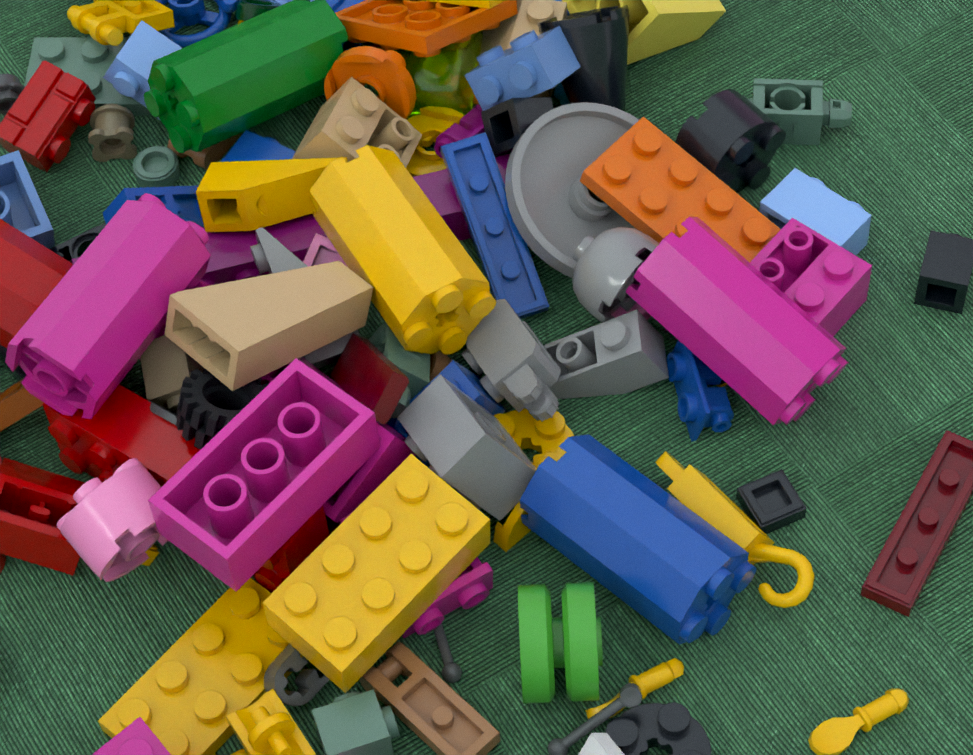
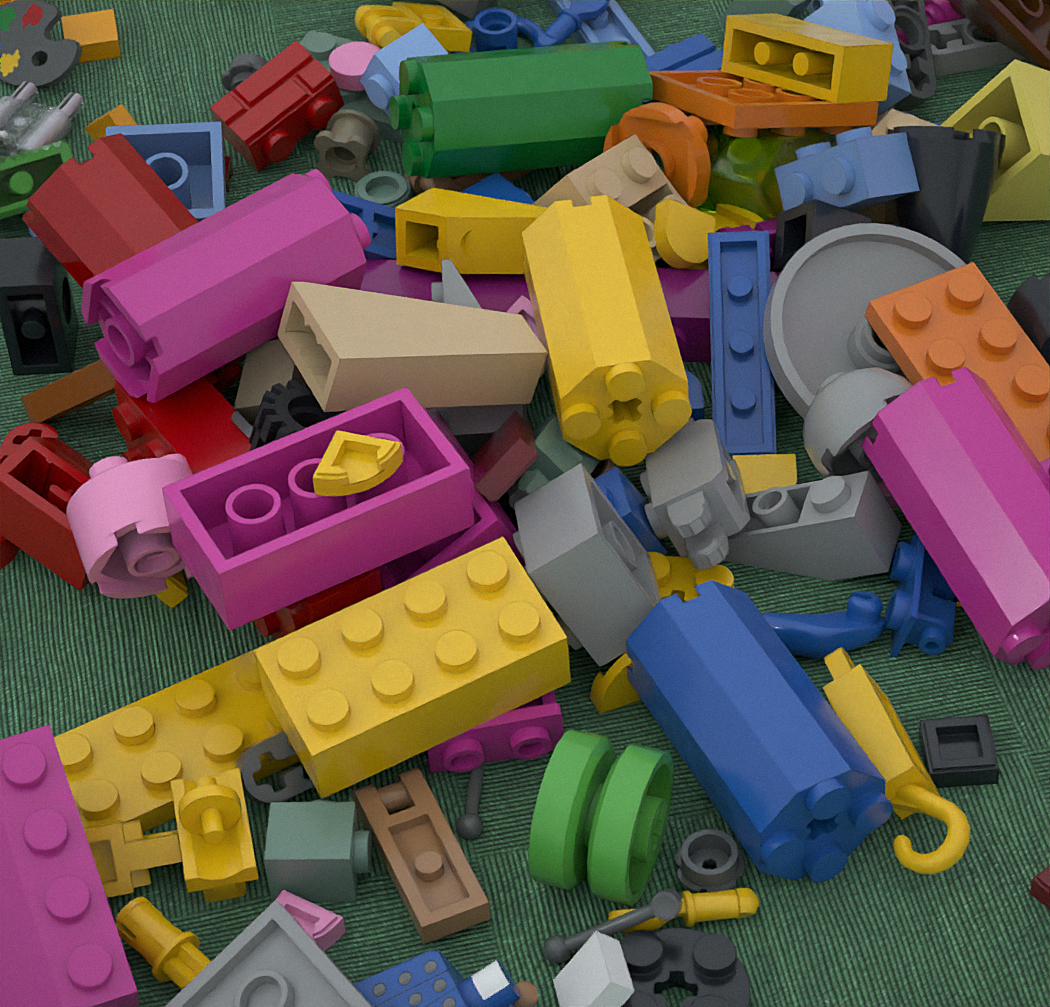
camera: 20 degrees right, 10 degrees down
none -> yellow tile [312,430,403,496]
none -> bright pink tile [329,42,380,91]
none -> yellow tile [654,198,716,269]
none -> dark grey plate [675,829,745,893]
none -> yellow tile [732,454,797,494]
none -> blue arm [763,591,885,658]

